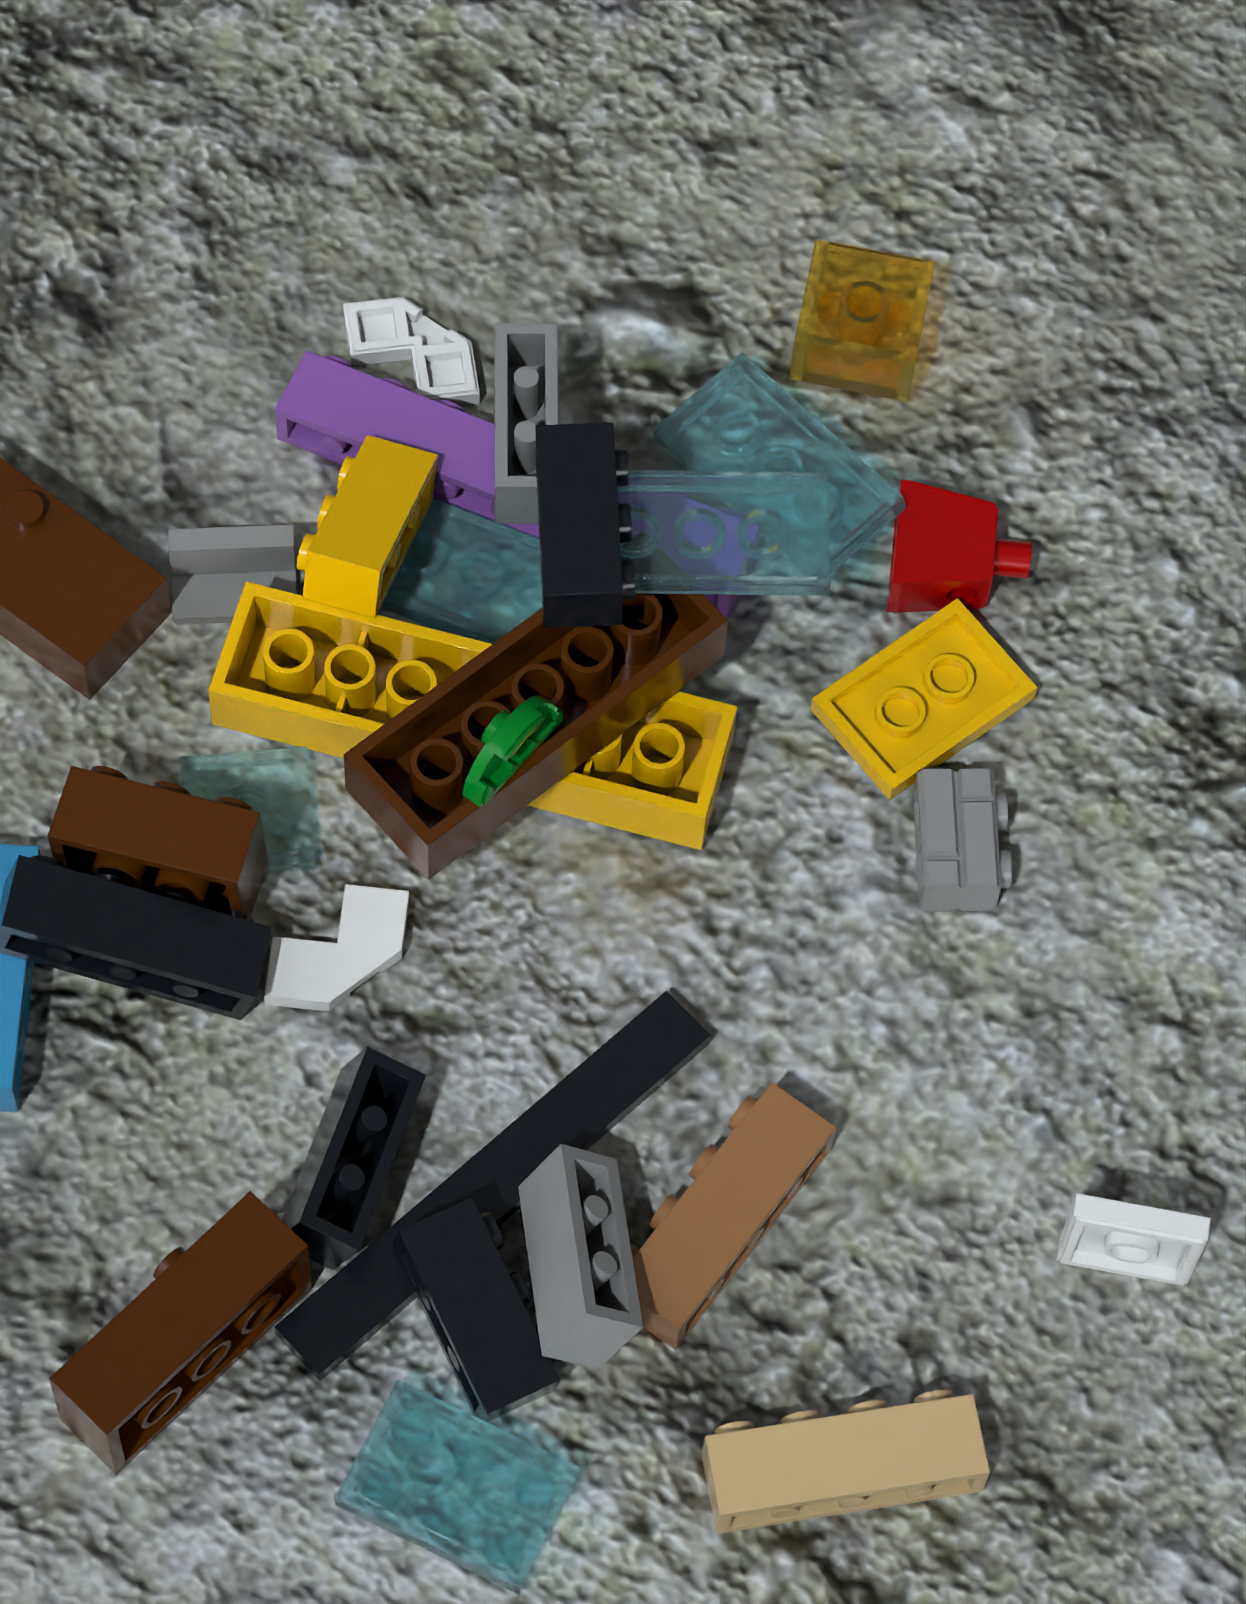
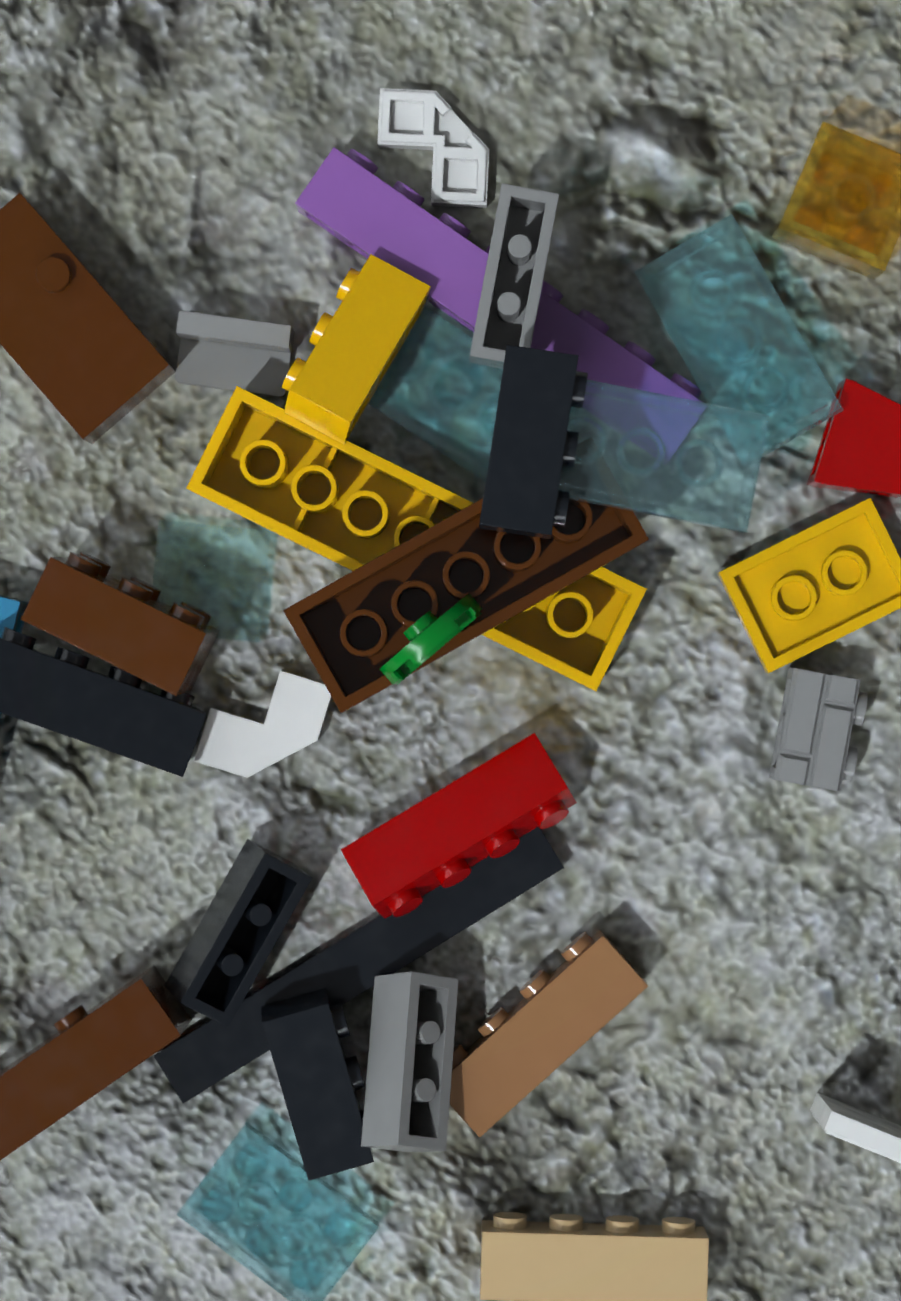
camera: 15 degrees right, 25 degrees up
none -> red brick [341,733,577,919]

